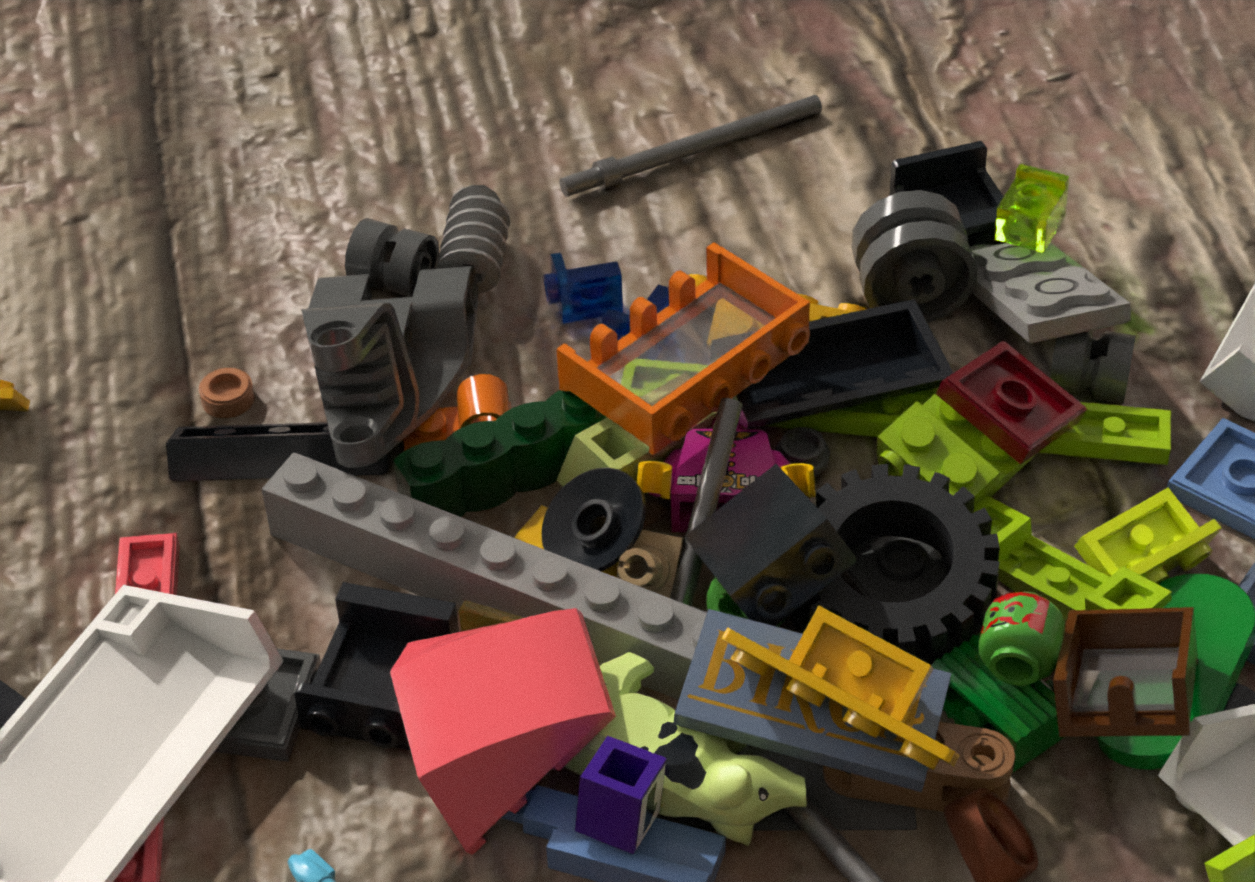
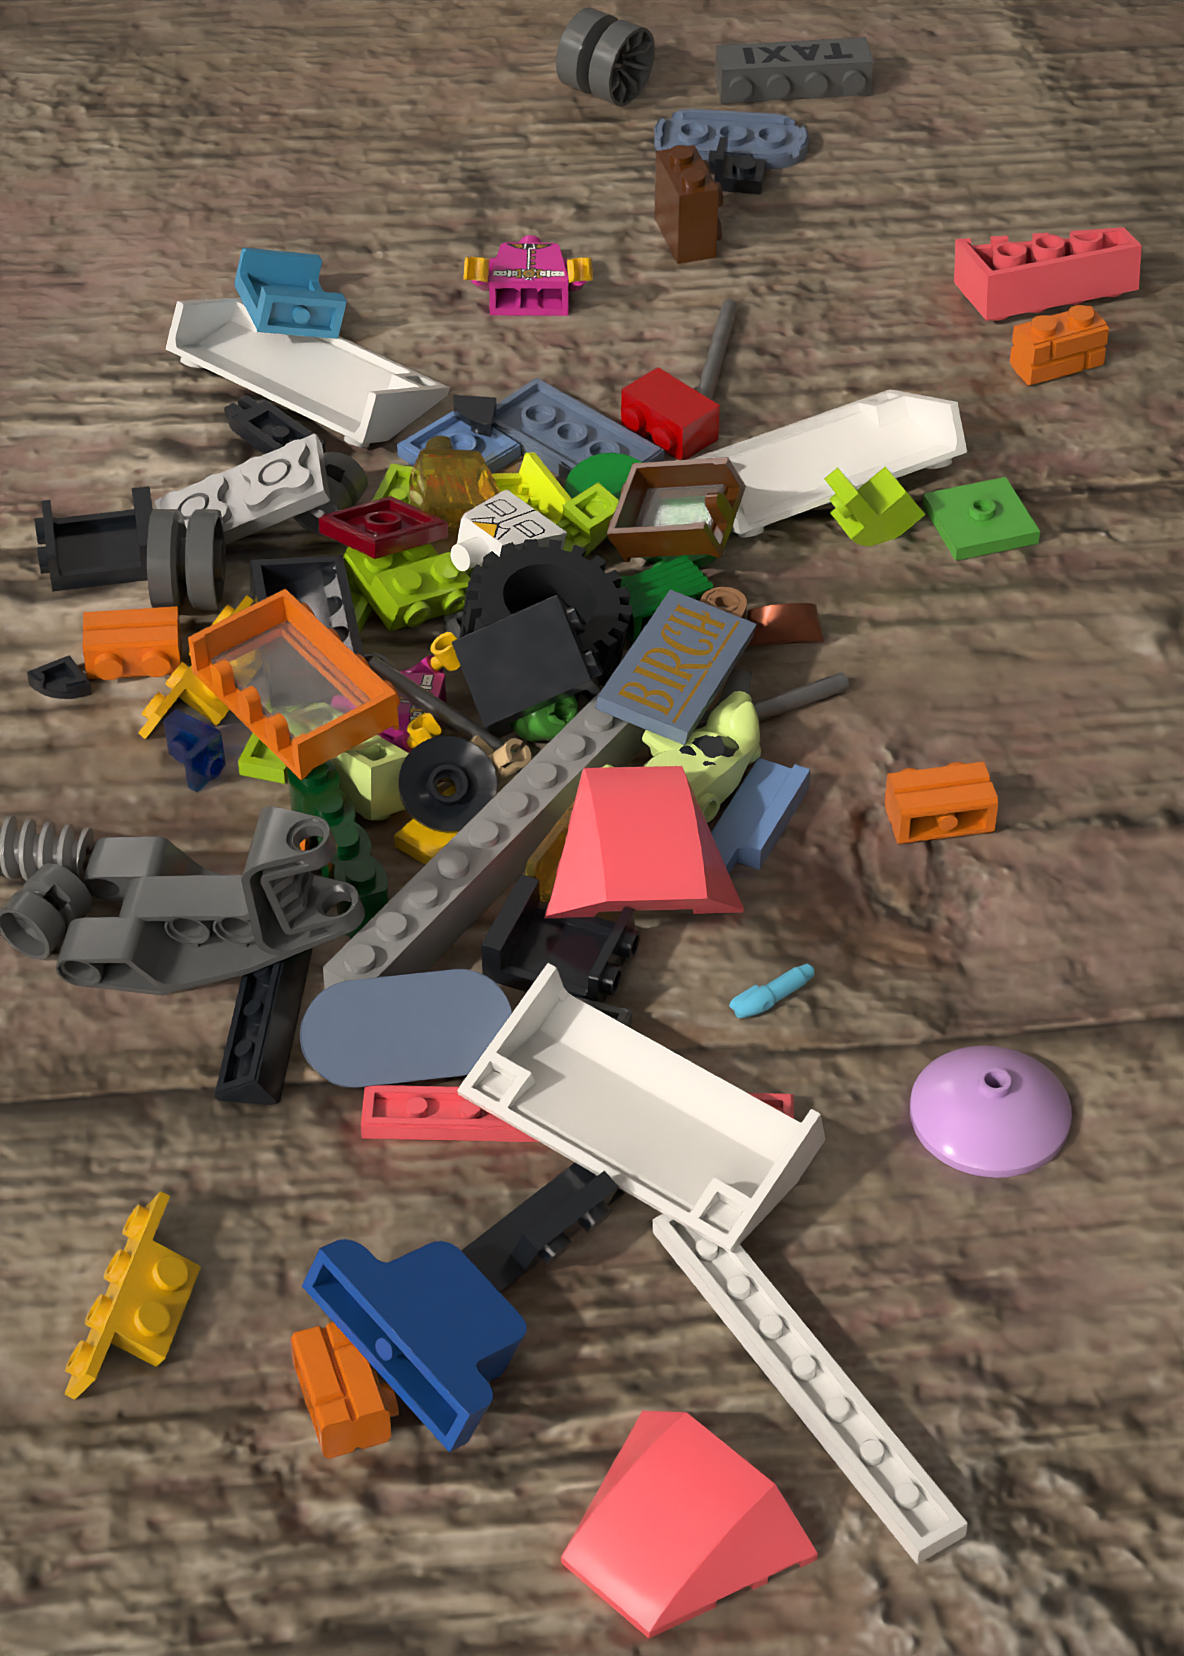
camera: 85 degrees left, 0 degrees up
nougat tile [199,368,255,418] -> none
clear blue bracket [543,252,623,324] -> none
dark purple brick [575,736,667,854] -> none
yellow bracket [721,605,960,770] -> none
bright green head [979,592,1065,686] -> none
clear neon green brick [995,164,1069,253] -> none
none -> black tile [27,655,92,699]
none -> orange brick [82,606,182,680]
none -> black hinge [224,395,326,454]
none -> sand blue tile [300,969,512,1088]
none -> clear yellow torso [409,436,501,533]
none -> white torso [451,490,566,571]

